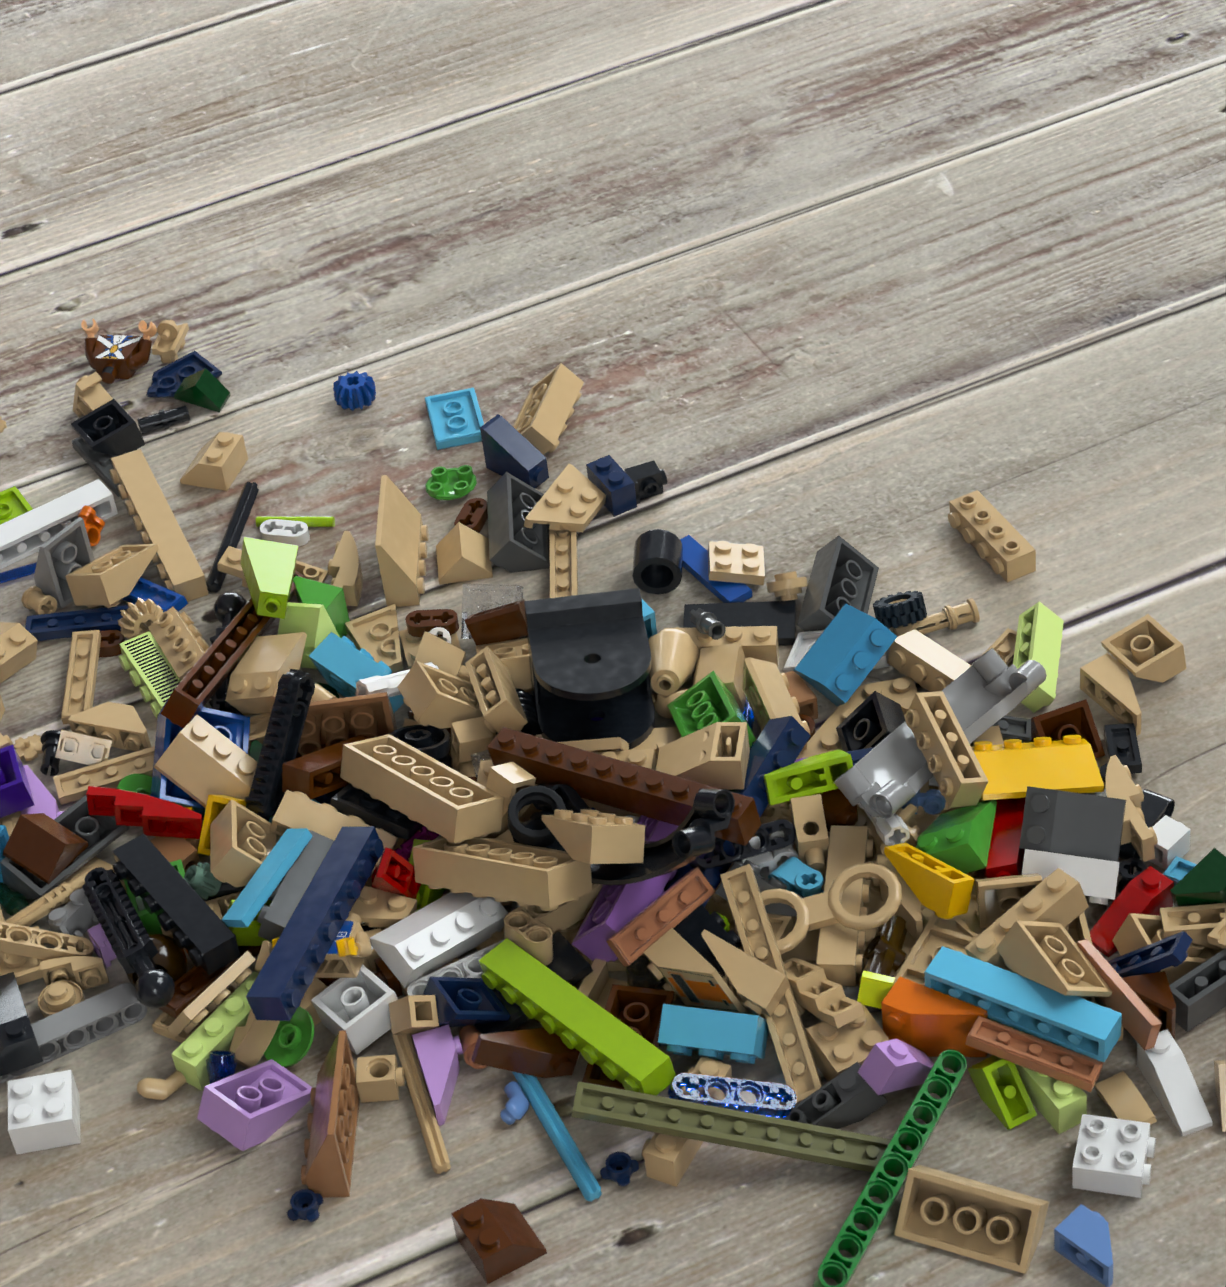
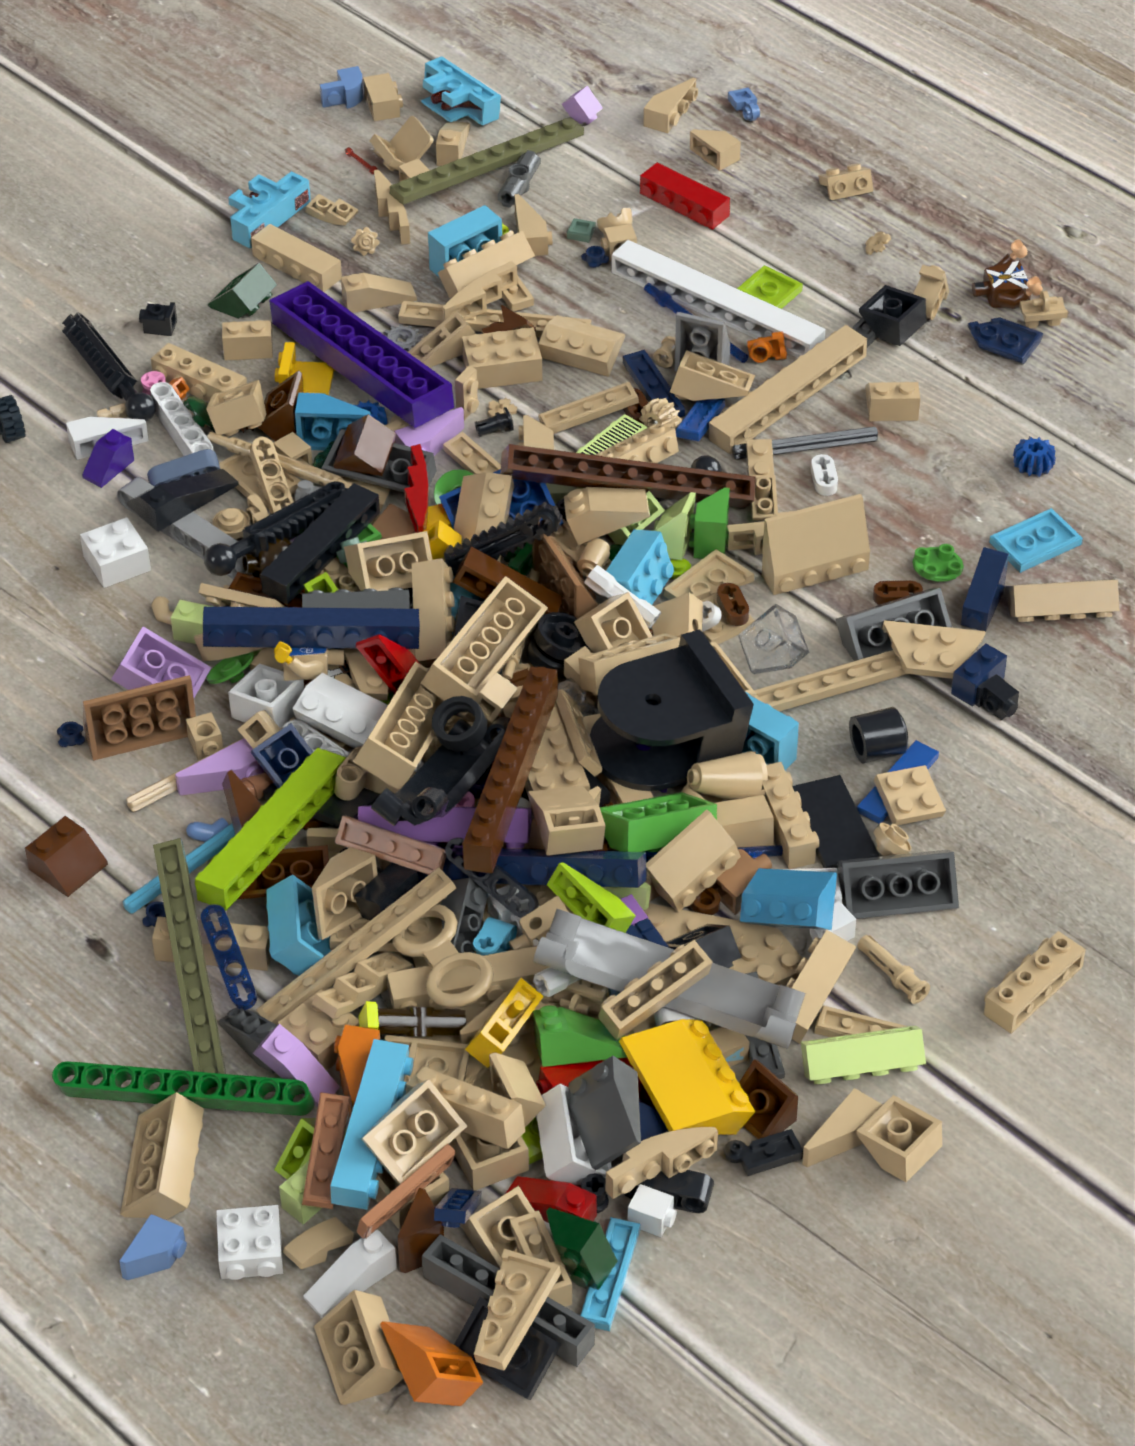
camera: 65 degrees right, 5 degrees up
tan hips [55,730,113,765] -> none
black pin [137,405,191,434] -> none
dark green slope [174,368,230,413] -> none
clear blue cone [206,1051,238,1084] -> none
medium azure tile [222,828,313,927] -> none
slope [240,537,298,619] -> none
lime bar [256,516,335,527] -> none
tan slope [436,522,493,585] -> none
reddish brown slope [465,599,527,646] -> none
tan slope [542,809,645,864] -> none
dark grey axle [690,608,726,640] -> none
tan slope [701,929,790,1017] -> none
black bush [873,591,927,629] -> none

